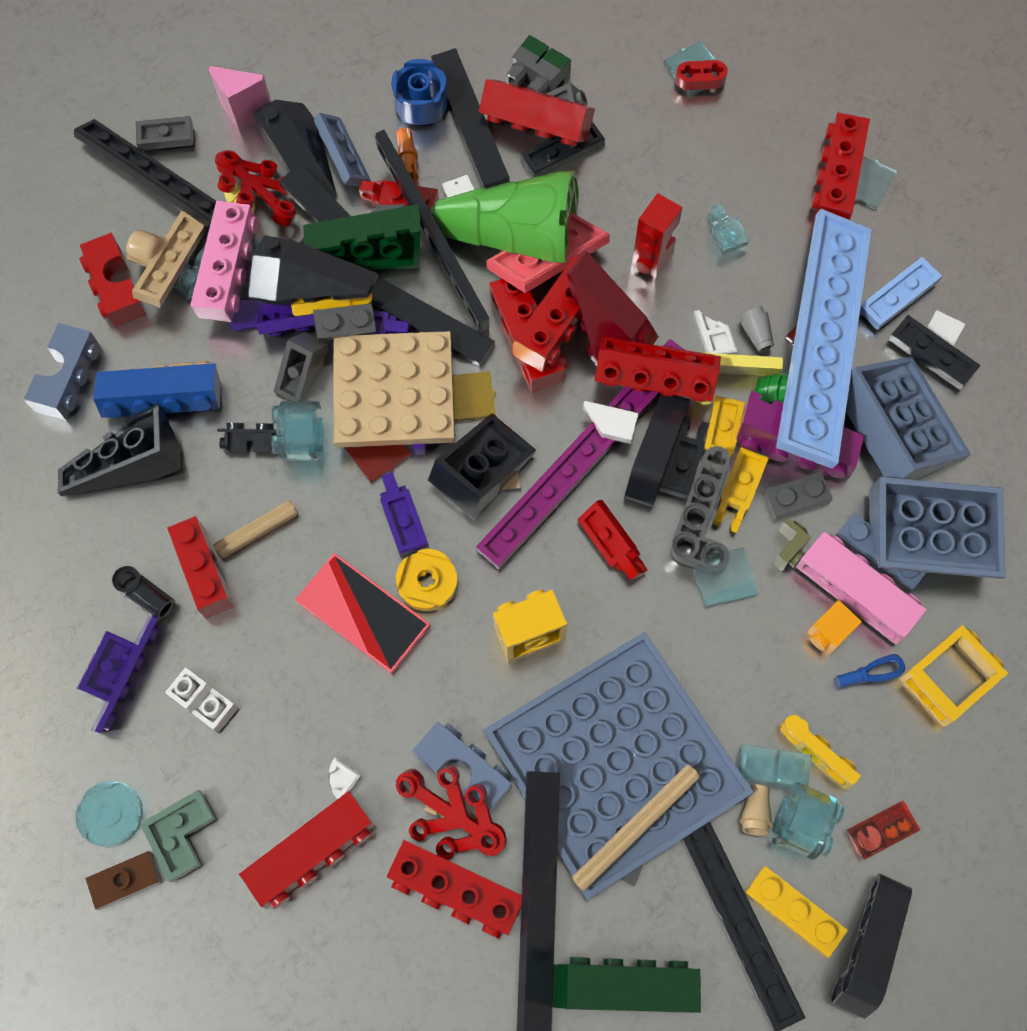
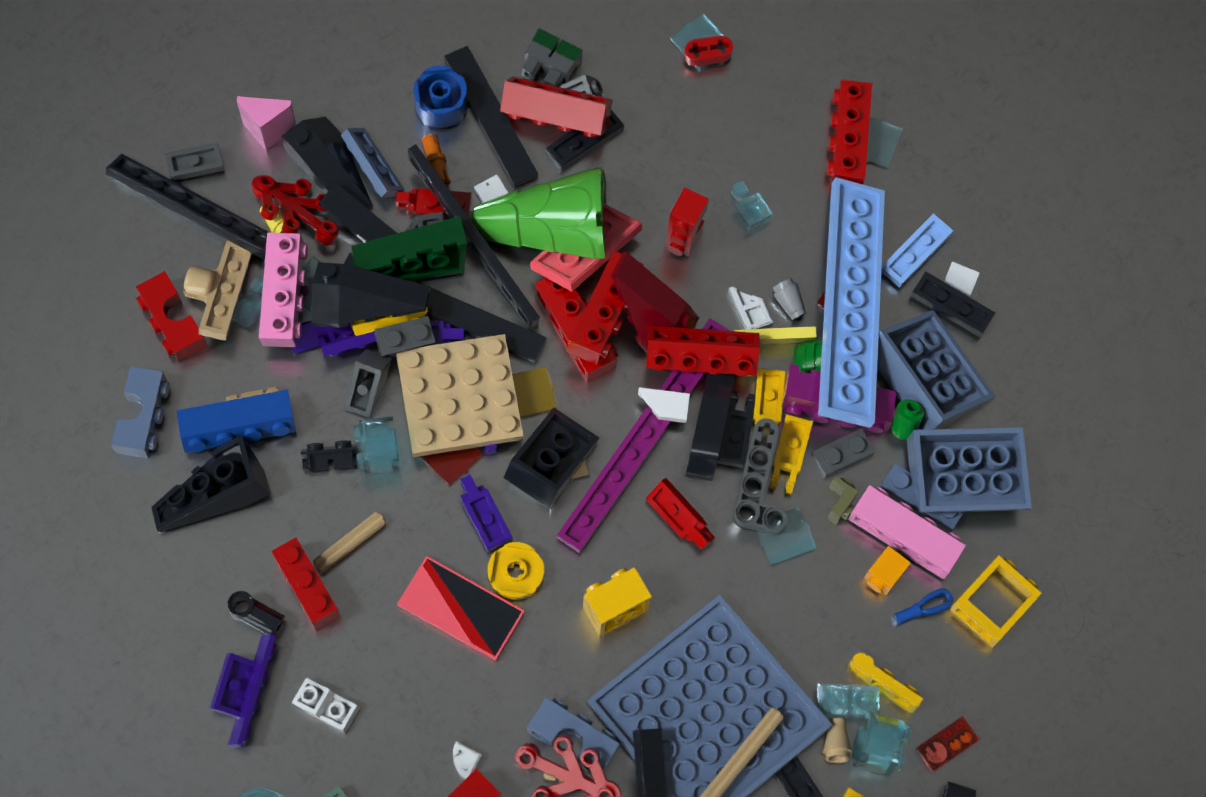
camera: 15 degrees left, 0 degrees up
none -> green brick [891,399,924,440]

